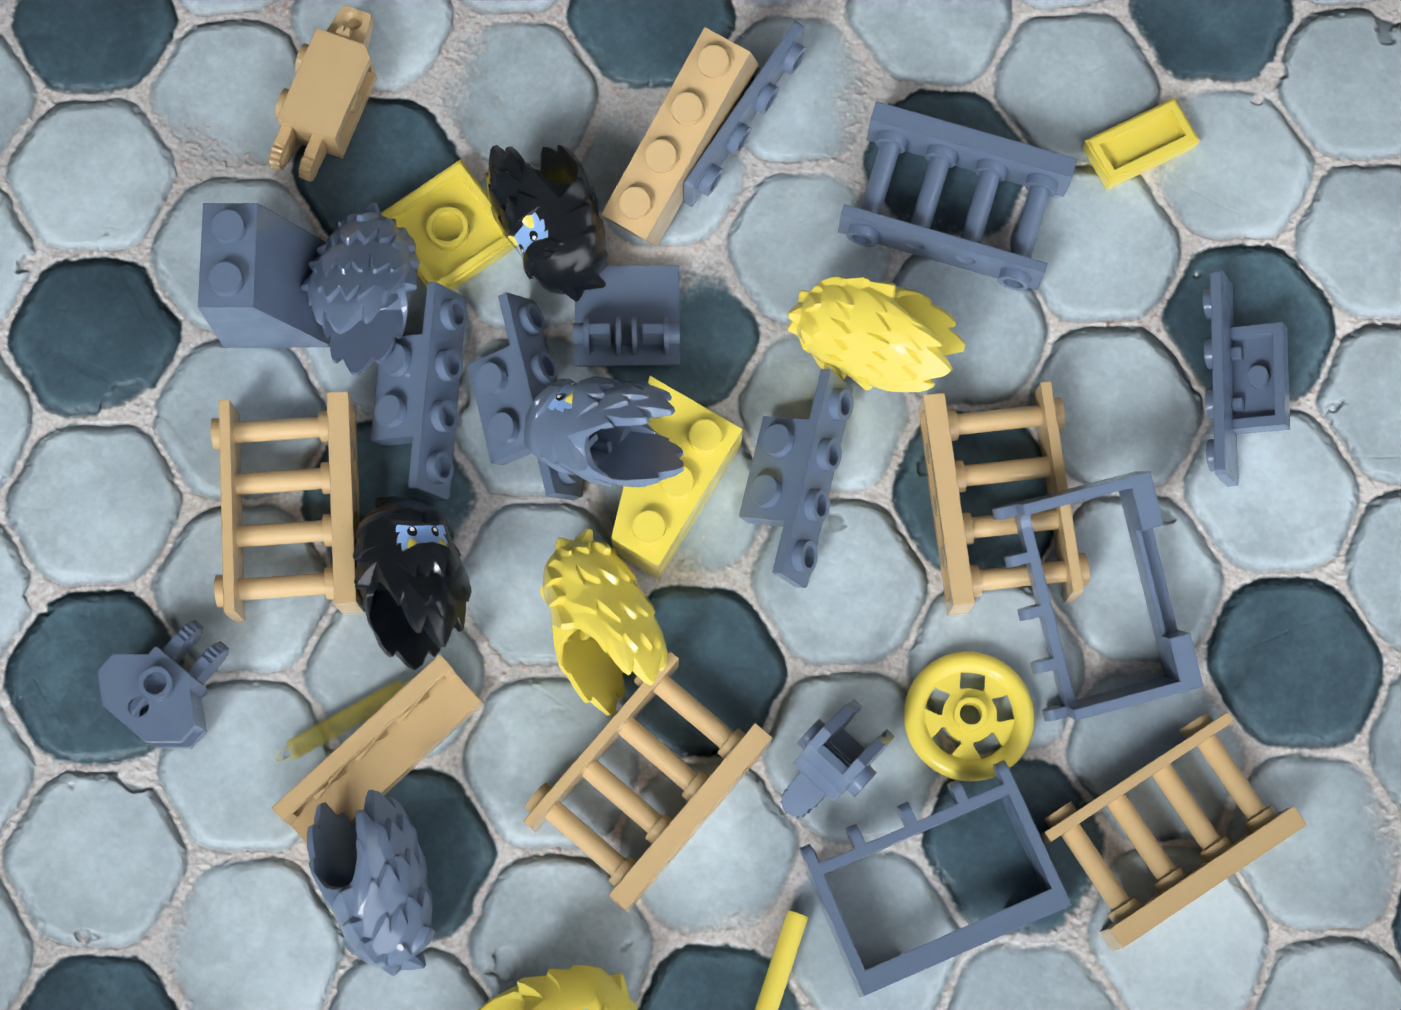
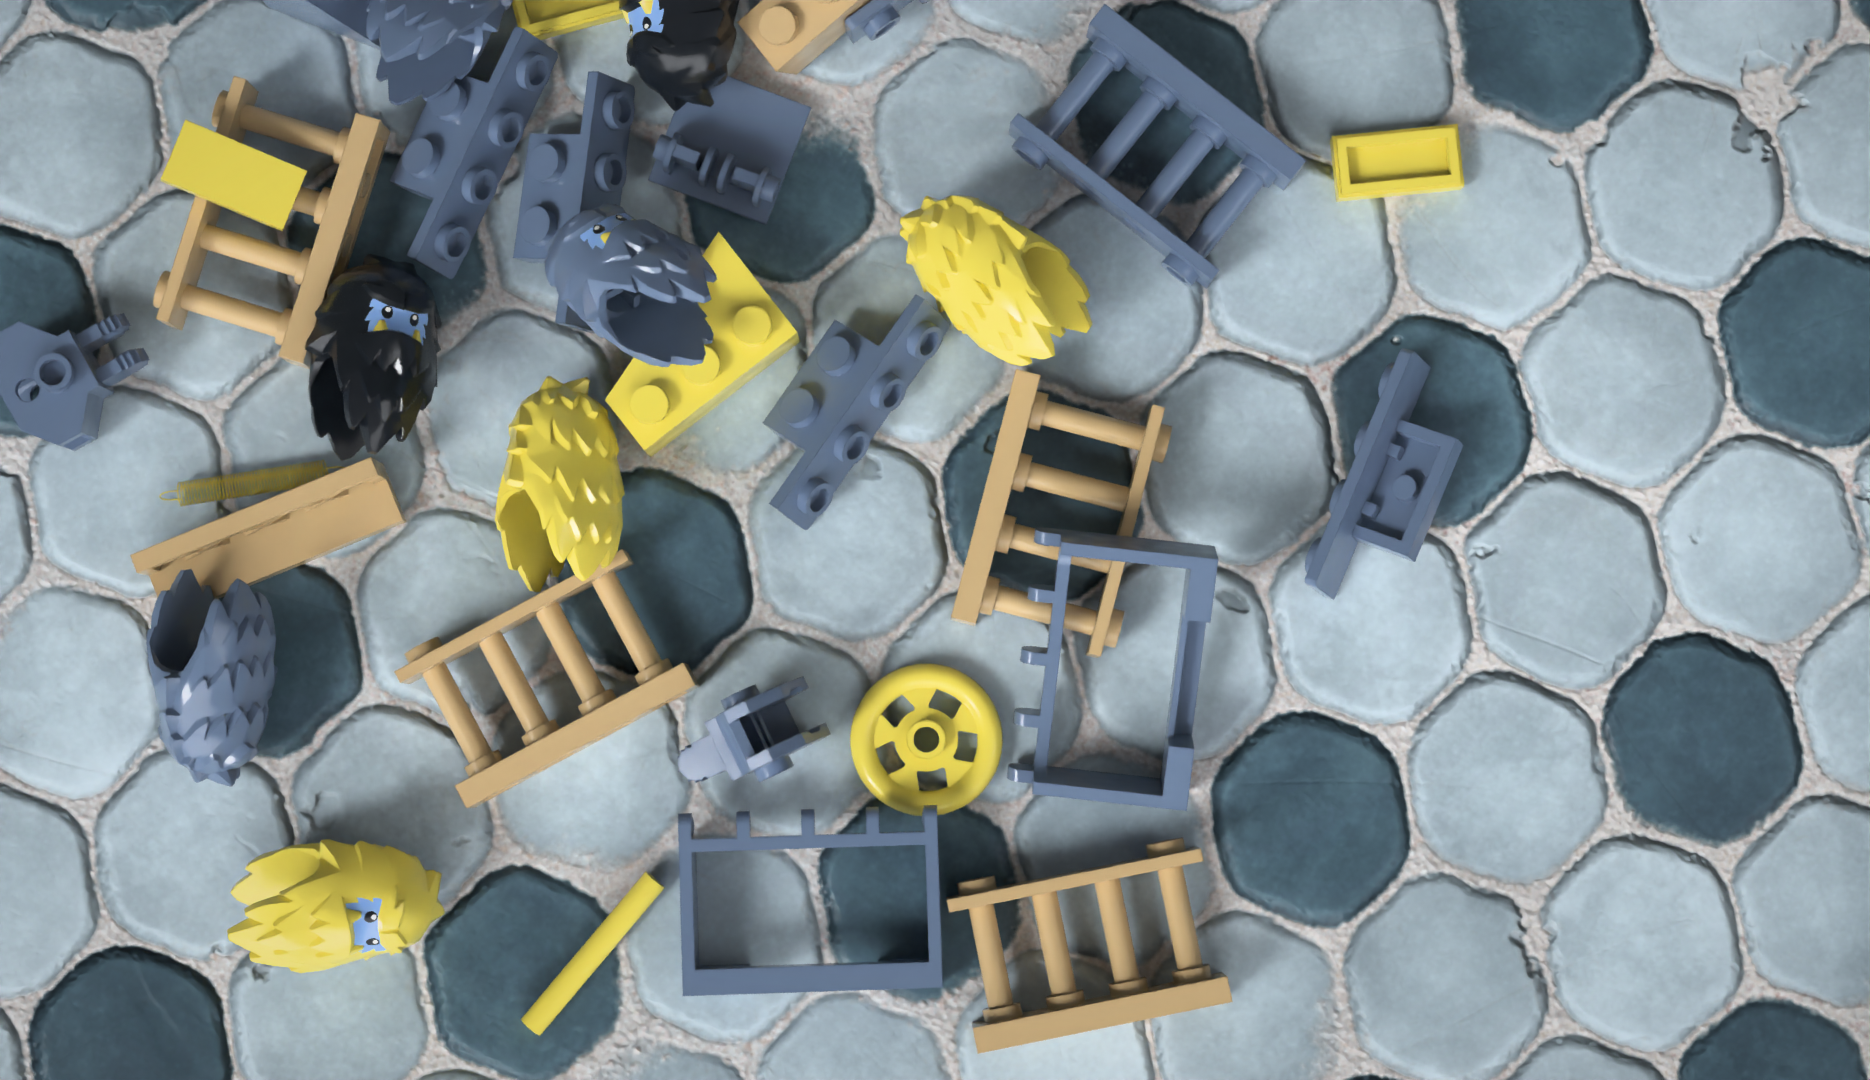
camera: 20 degrees right, 10 degrees up
none -> light yellow tile [161,120,307,231]

